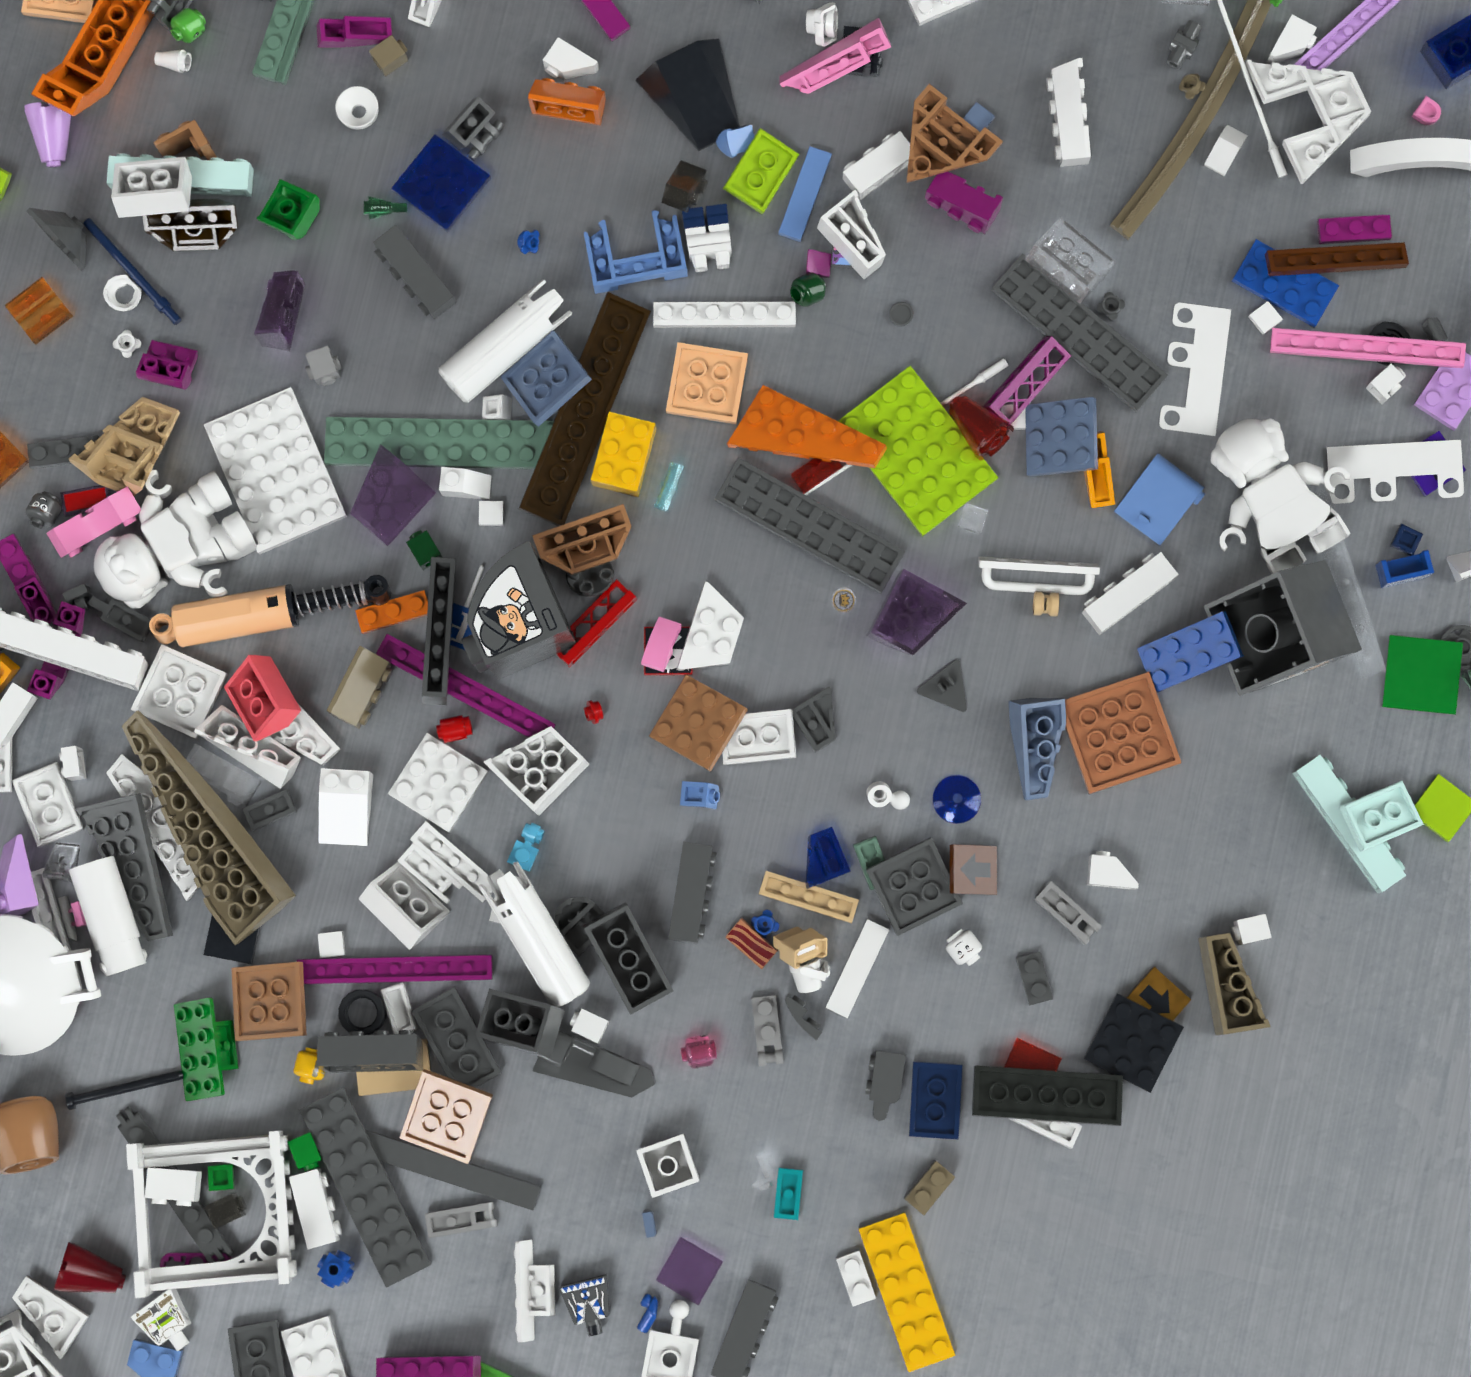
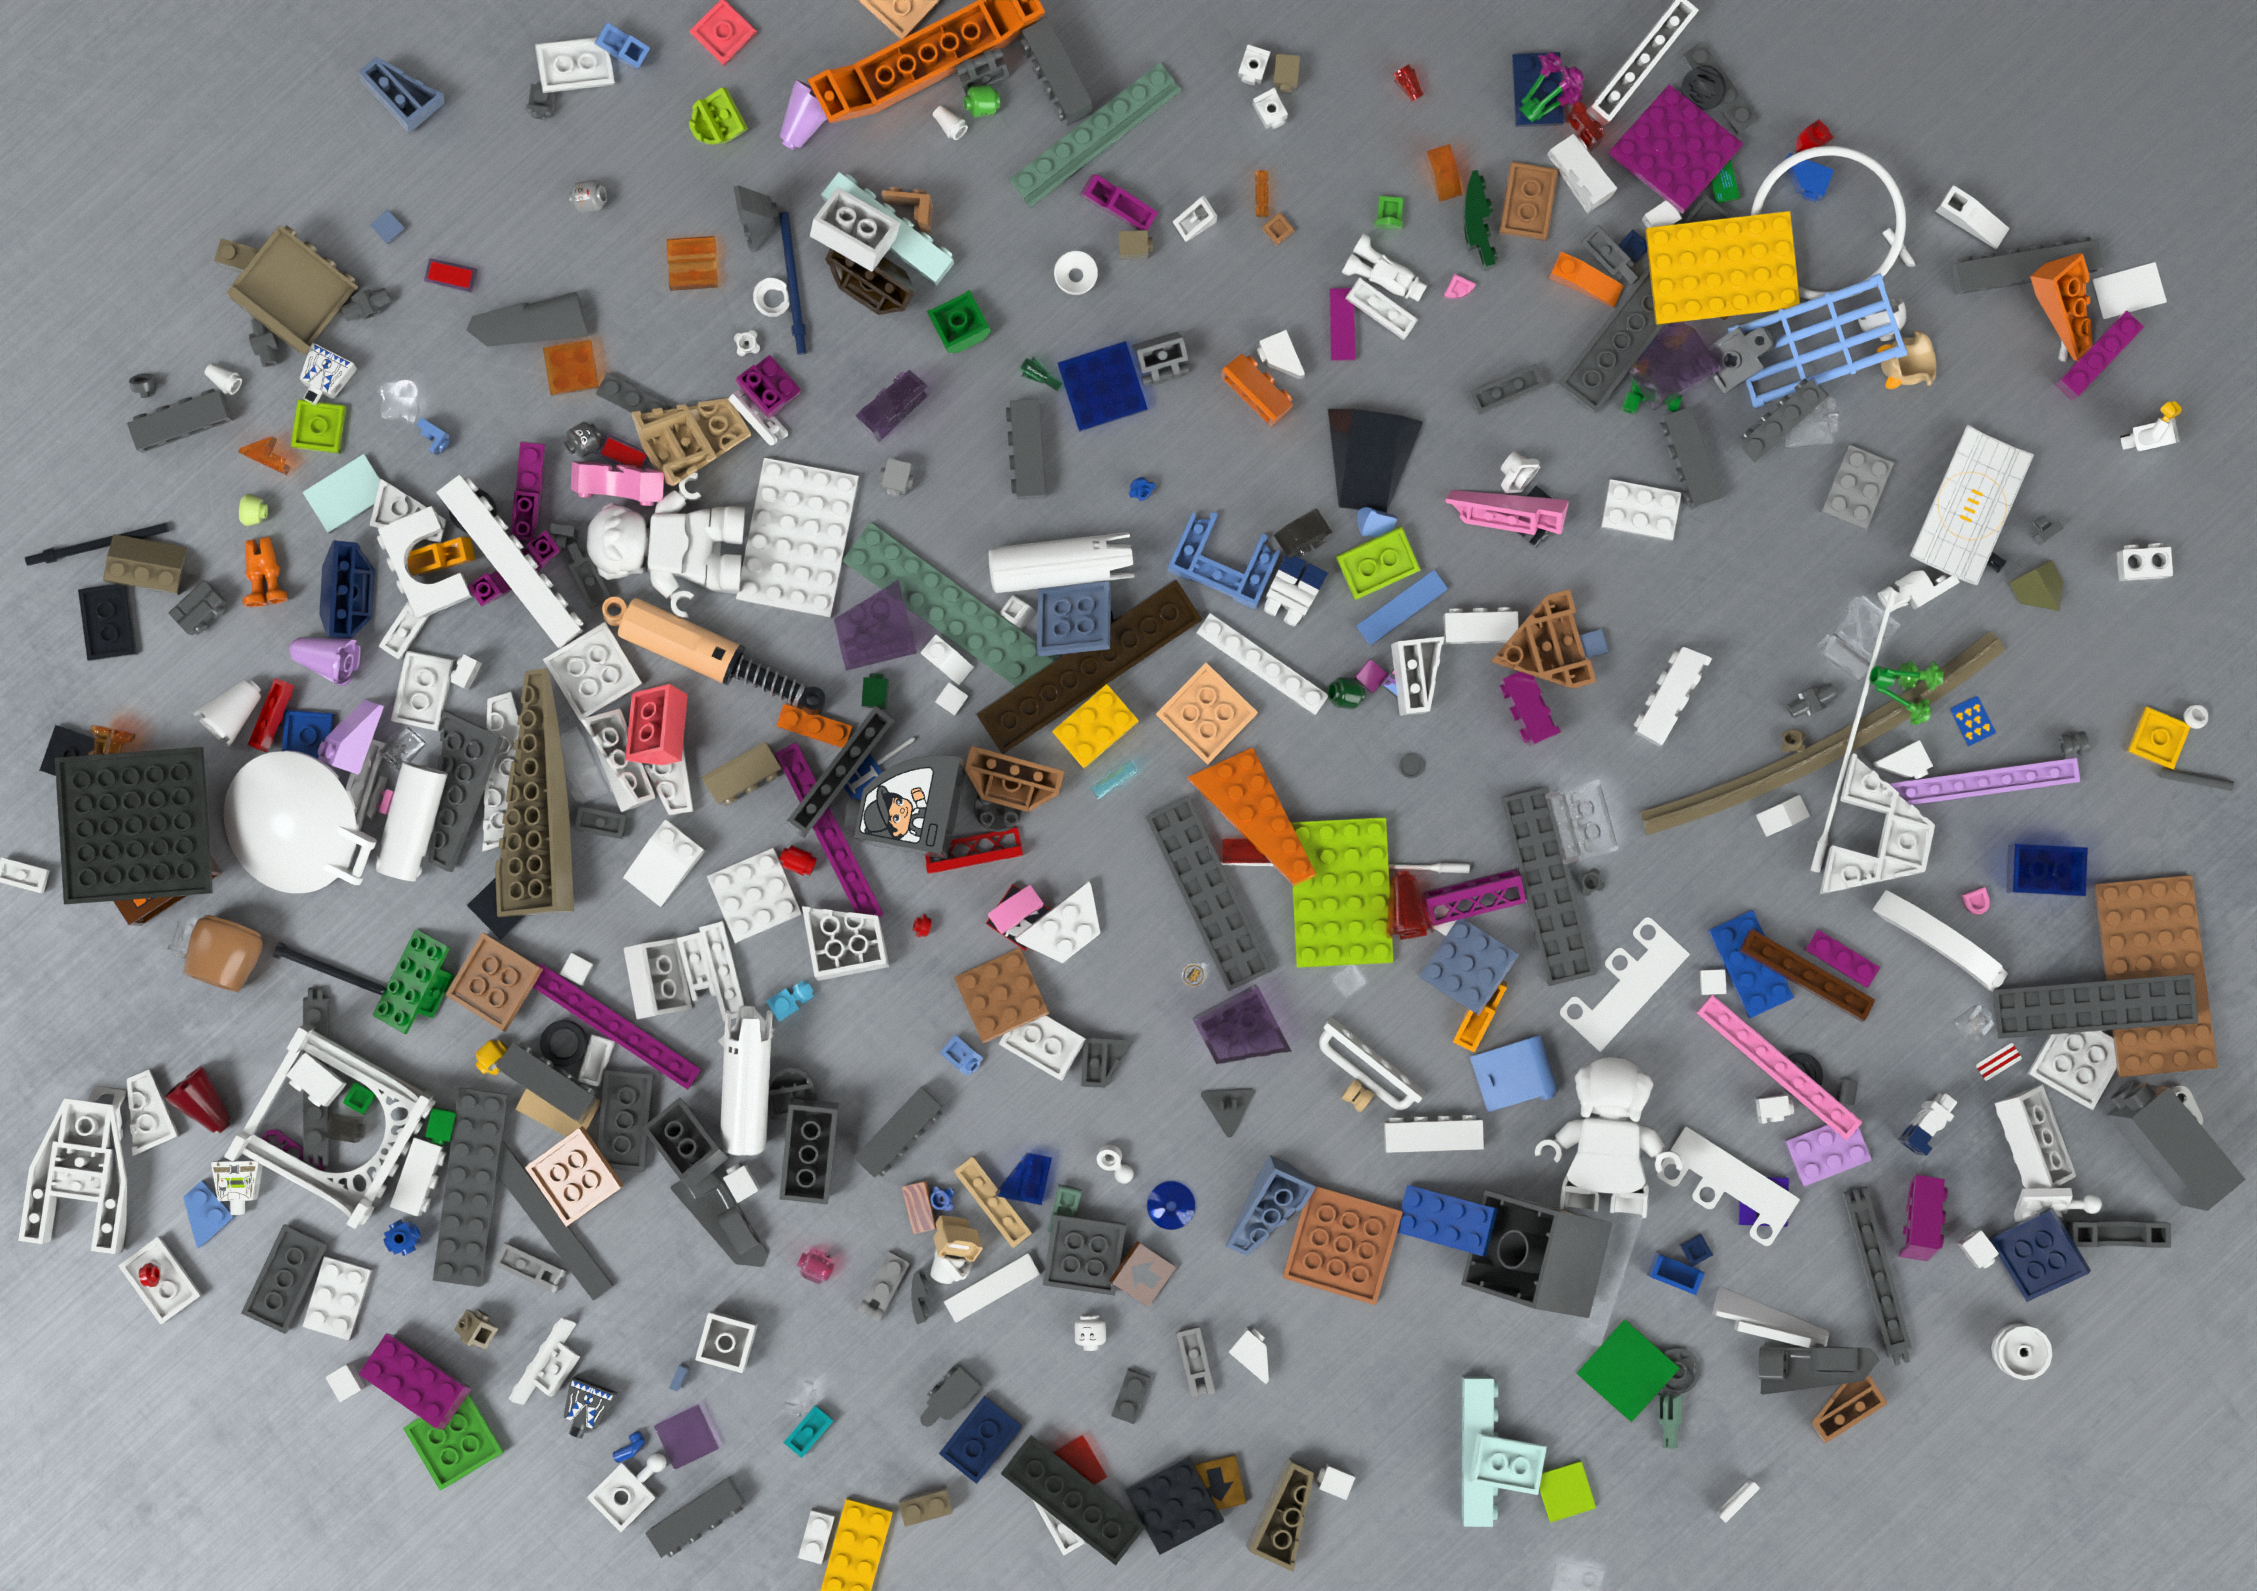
camera: 30 degrees right, 5 degrees up
none -> dark tan brick [454,1309,498,1350]
none -> white hinge [728,389,788,445]

